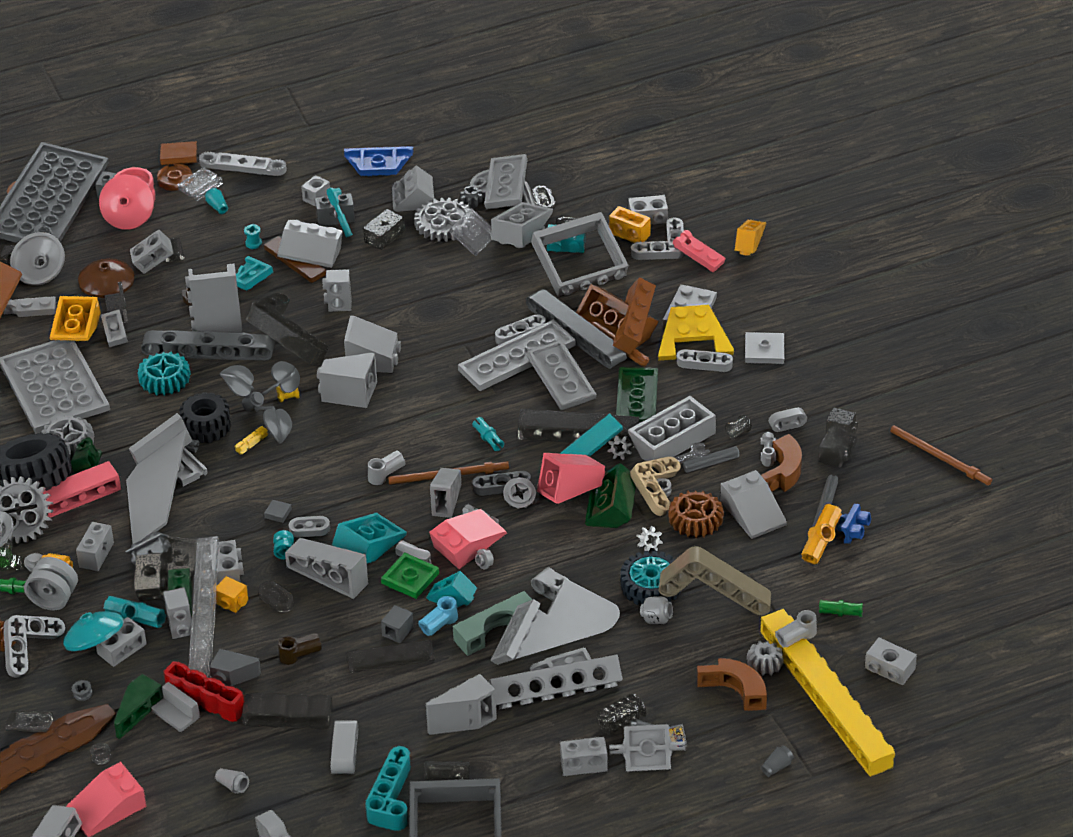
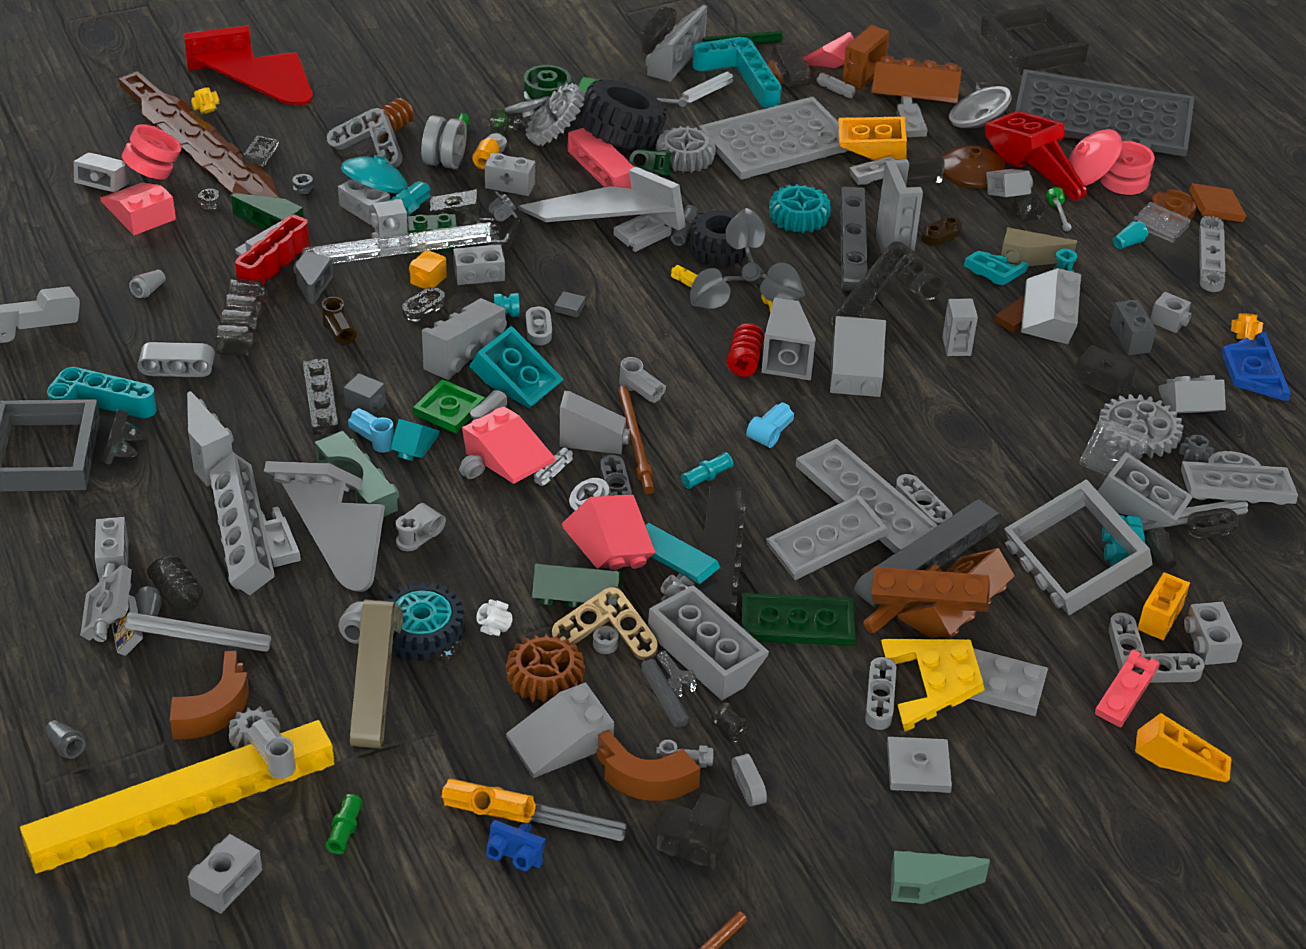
camera: 85 degrees right, 0 degrees up
teal piece [327,188,353,238] -> none
none -> coral wheel [122,124,182,179]
none -> light grey axle [125,612,271,652]
none -> red piece [726,323,765,377]
none -> medium azure piece [746,402,794,448]
none -> sand green slope [891,851,990,904]
none -> red slope [985,111,1087,201]
none -> dark tan slope [1001,228,1077,266]
none -> hinge [1046,187,1071,232]
none -> light orange gear [1231,313,1263,340]

